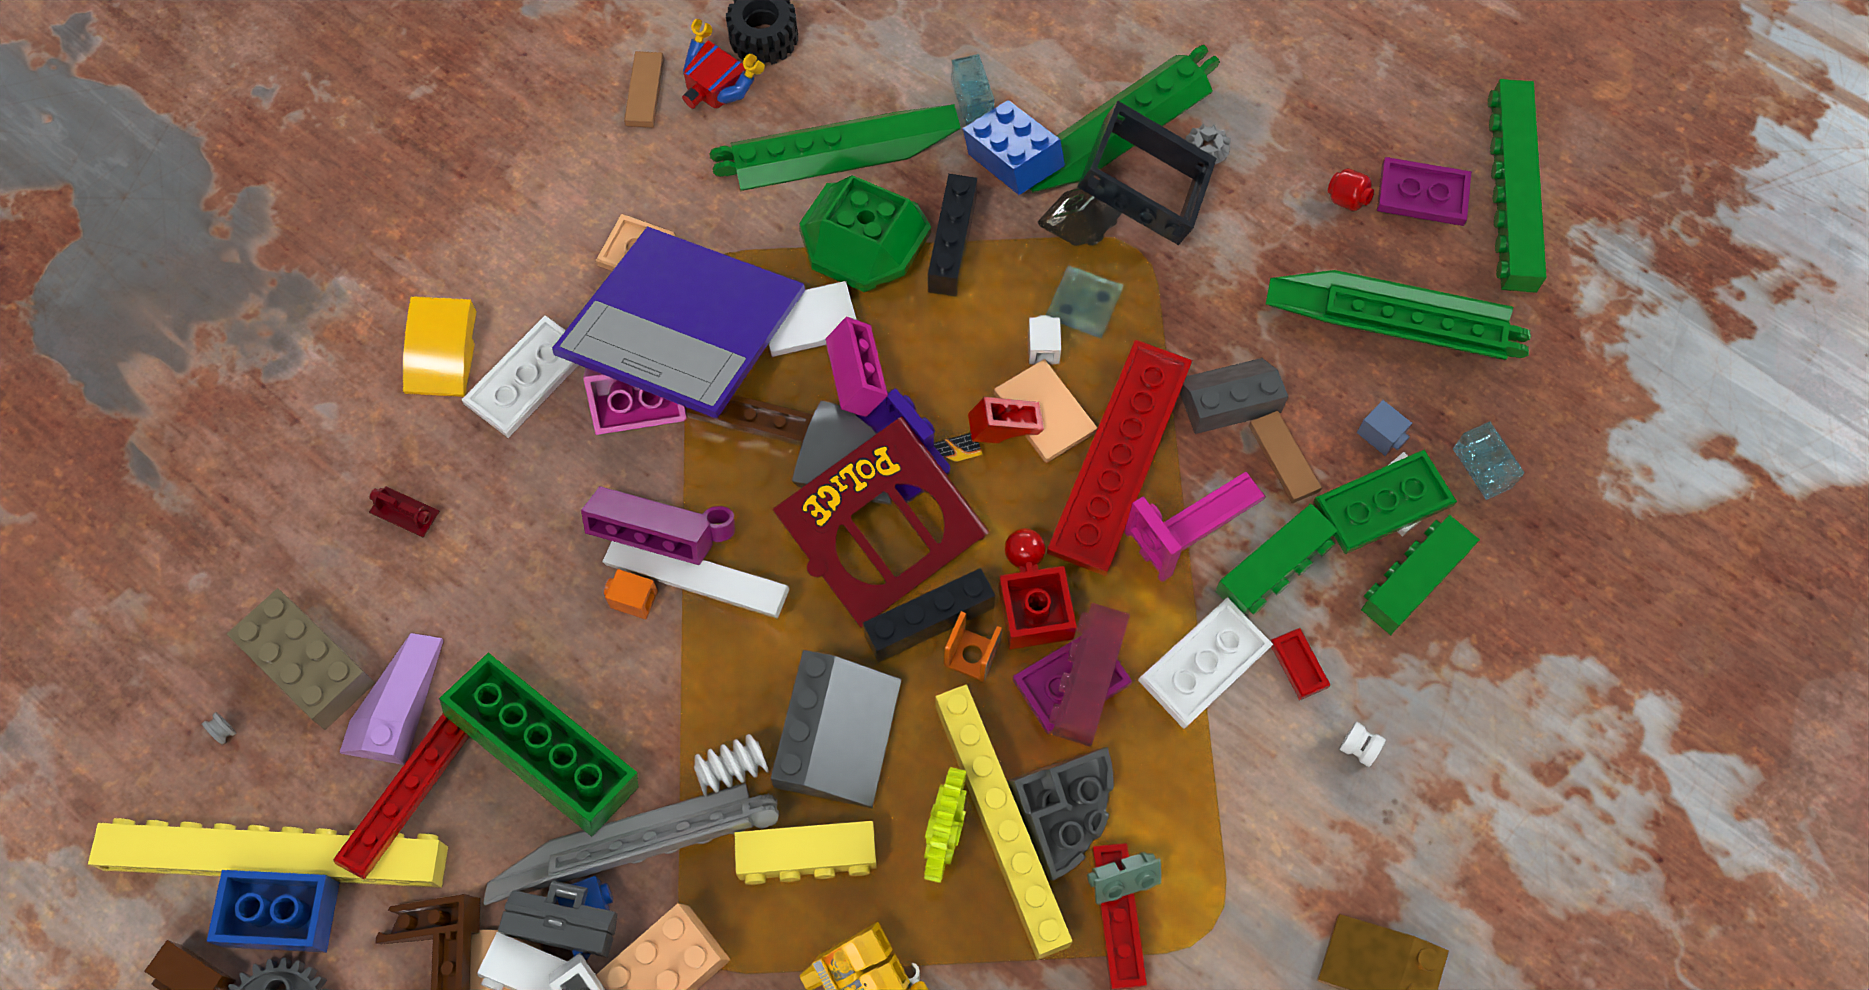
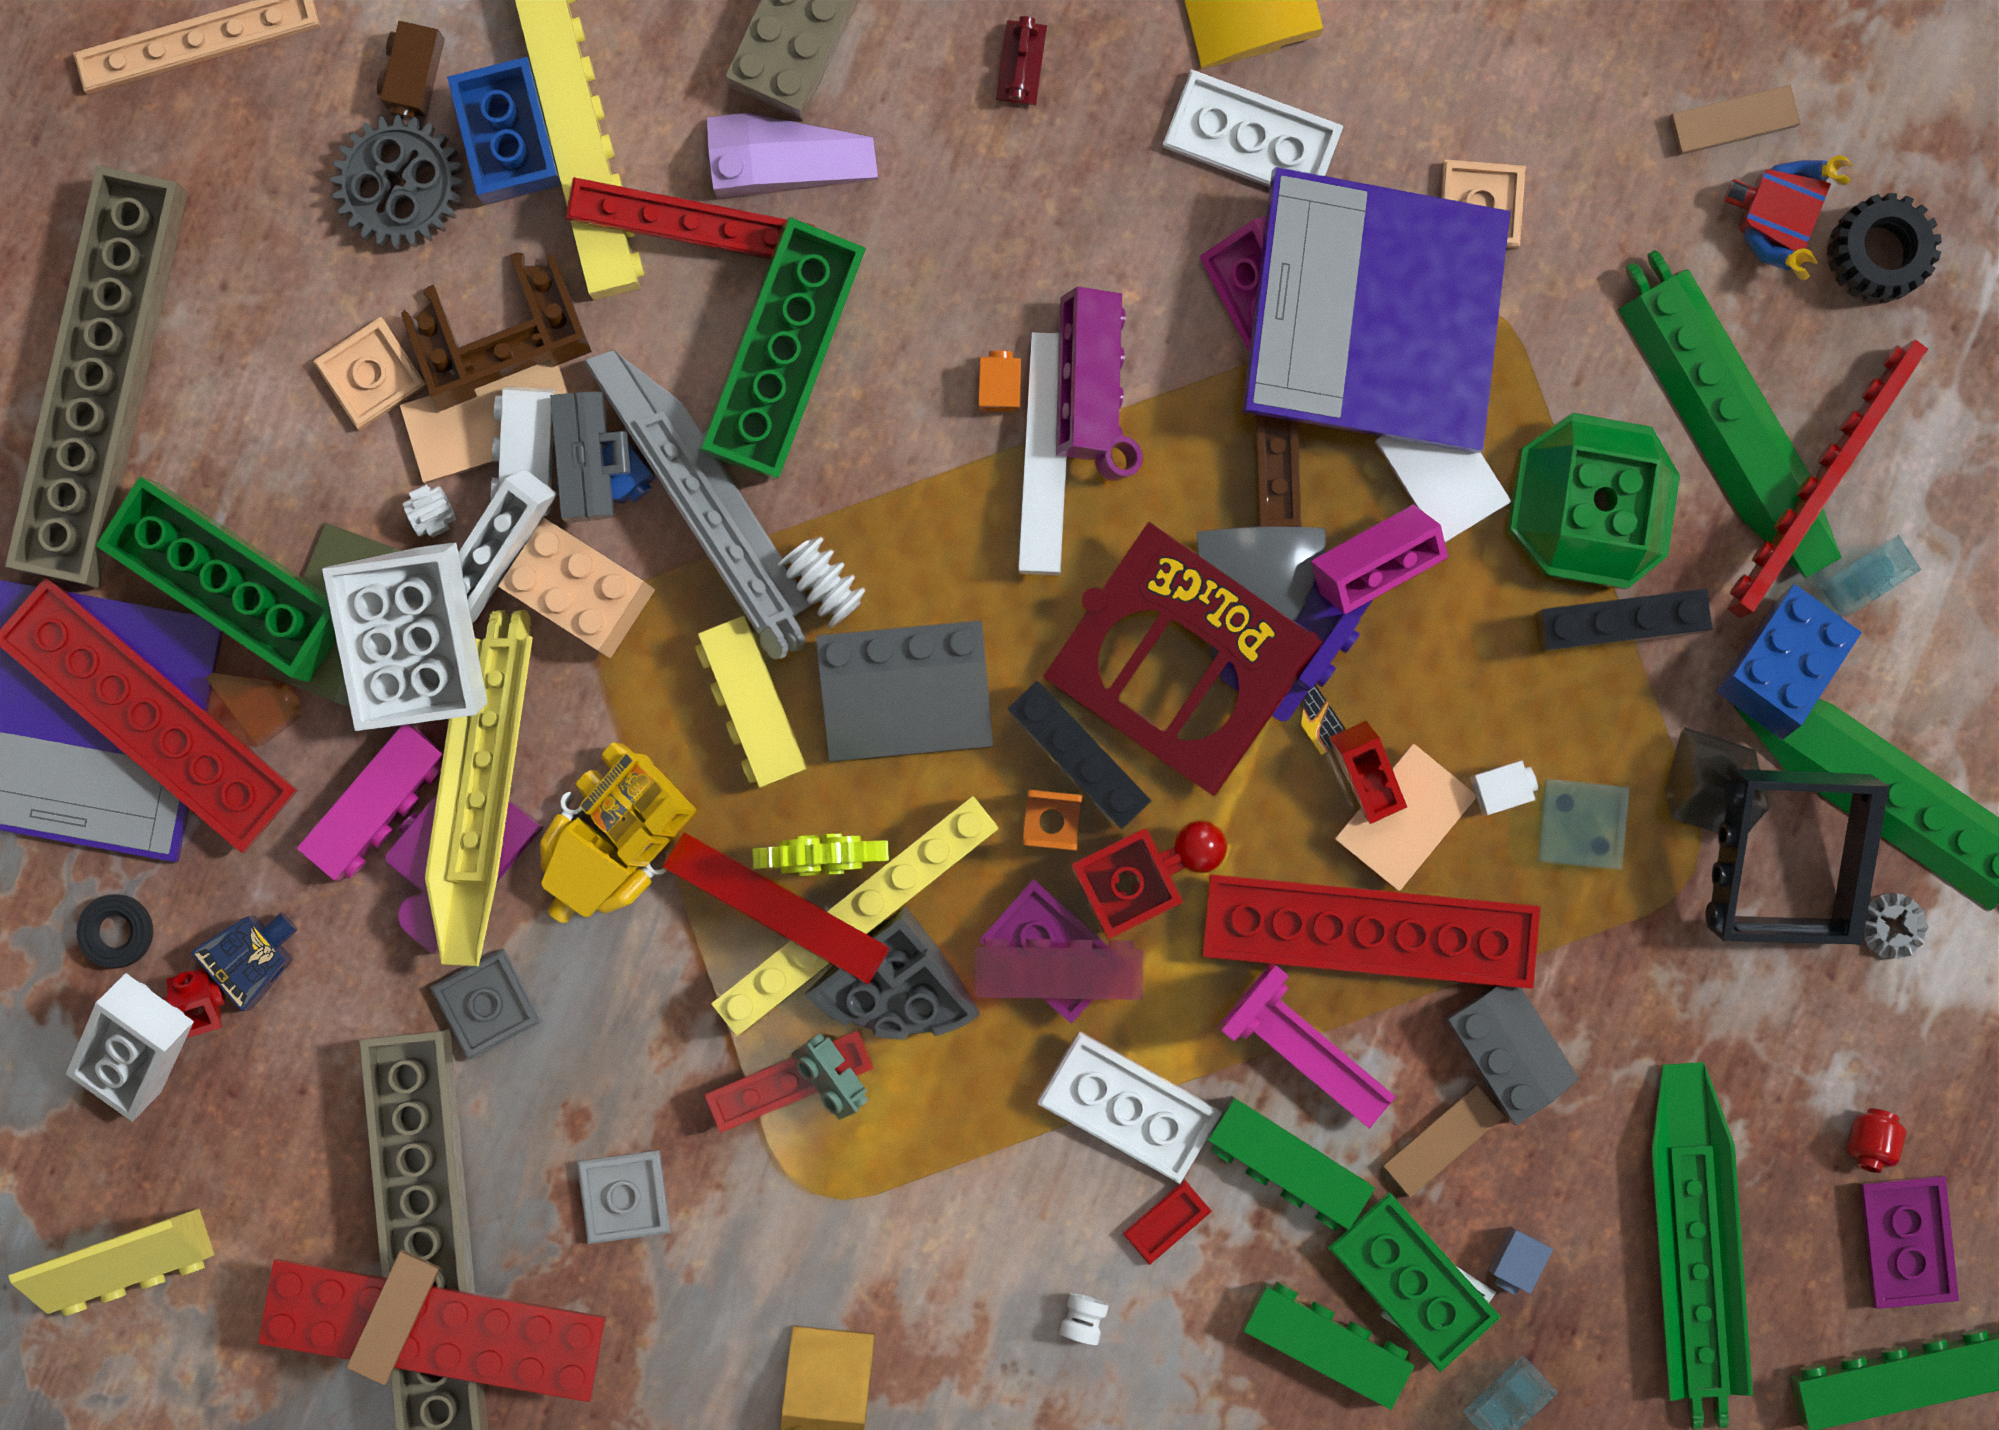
camera: 75 degrees right, 20 degrees up
none -> red tile [662,832,890,985]
none -> red plate [1727,339,1928,618]

